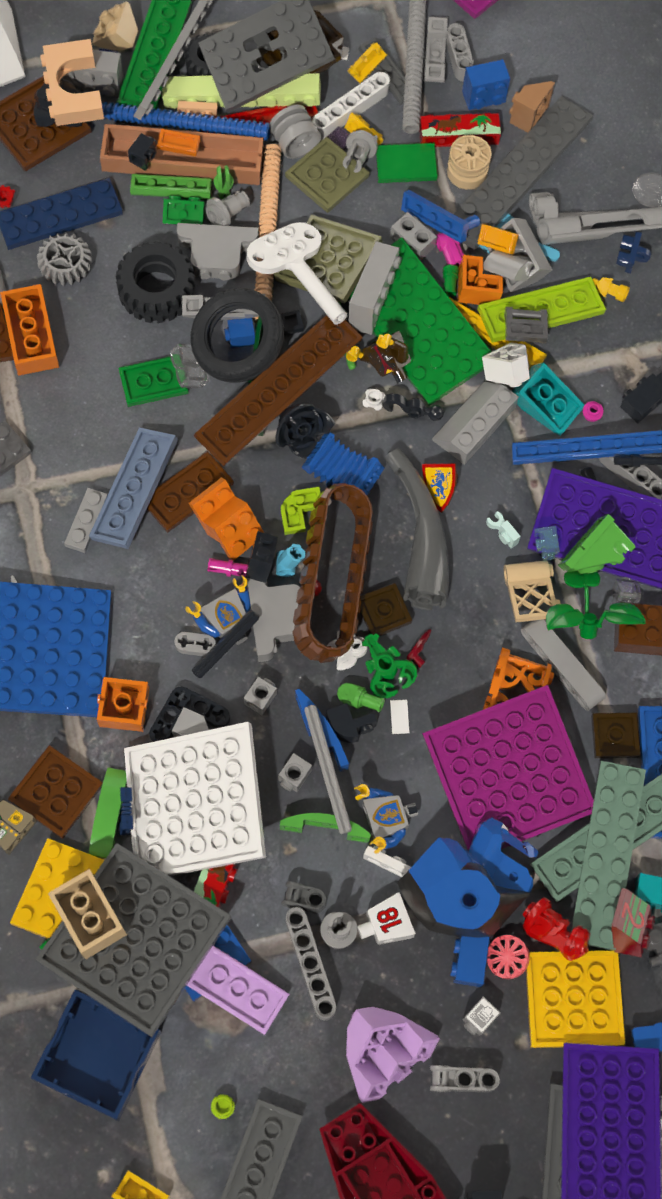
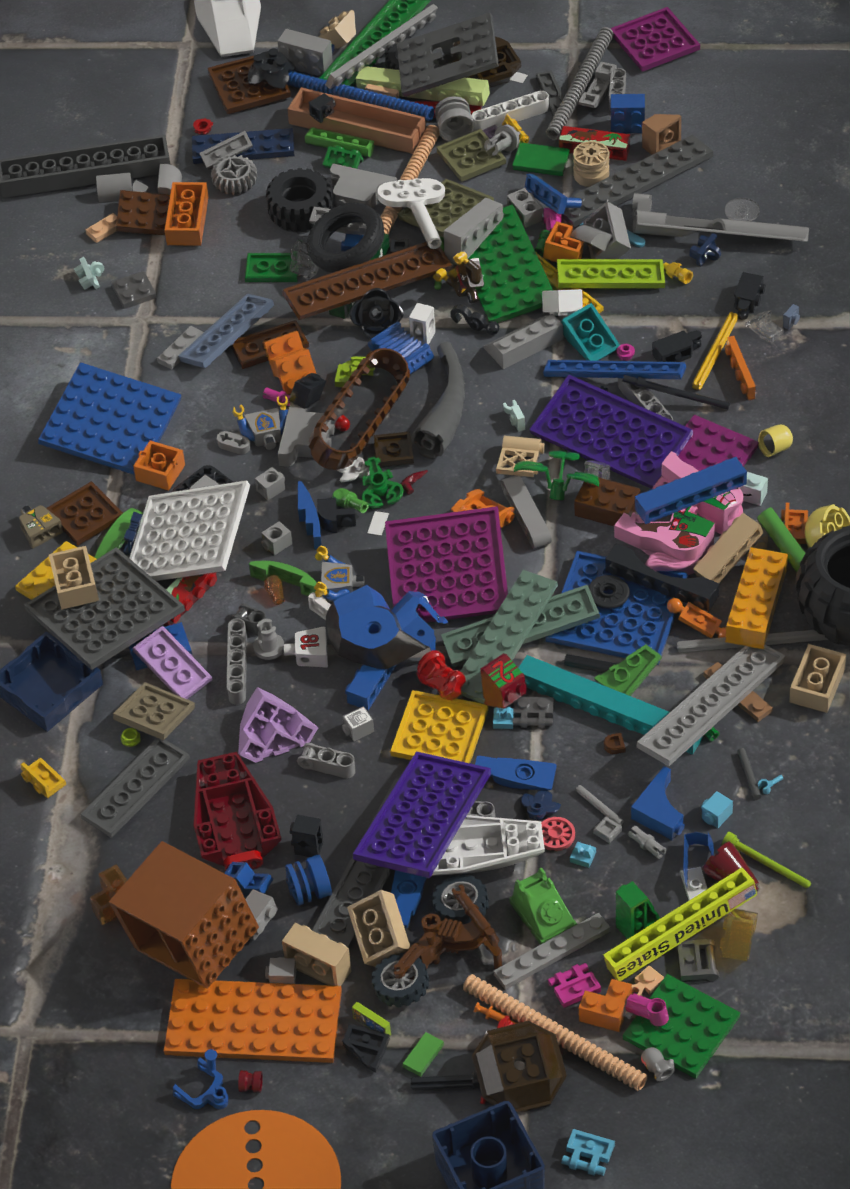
camera: 25 degrees right, 20 degrees down
light nougat arch [40,39,104,126] -> none
orange tile [157,128,201,156] -> none
black axle [192,610,259,678] -> none
light grey piece [206,191,250,226] -> none
bright green arm [214,165,234,199] -> none
medium azure piece [276,544,305,577] -> none
light grey axle [305,705,352,834] -> none
yellow hinge [347,43,387,83] -> none
white plate [362,389,385,411] -> none
shield [422,463,458,513] -> none
light orange tile [478,224,519,254] -> none
coral wheel [486,935,530,979] -> none
flat silver plate [504,307,548,343] -> none
clear light blue brick [534,526,560,560] -> none
bright green piece [558,514,635,574] -> none
dark brown plate [591,713,640,758] -> none
none -> dark tan plate [113,682,195,740]
none -> light grey plate [199,131,253,170]
none -> clear orange cone [264,575,285,605]
none -> white brick [409,303,435,345]
none -> medium azure tile [493,707,514,729]

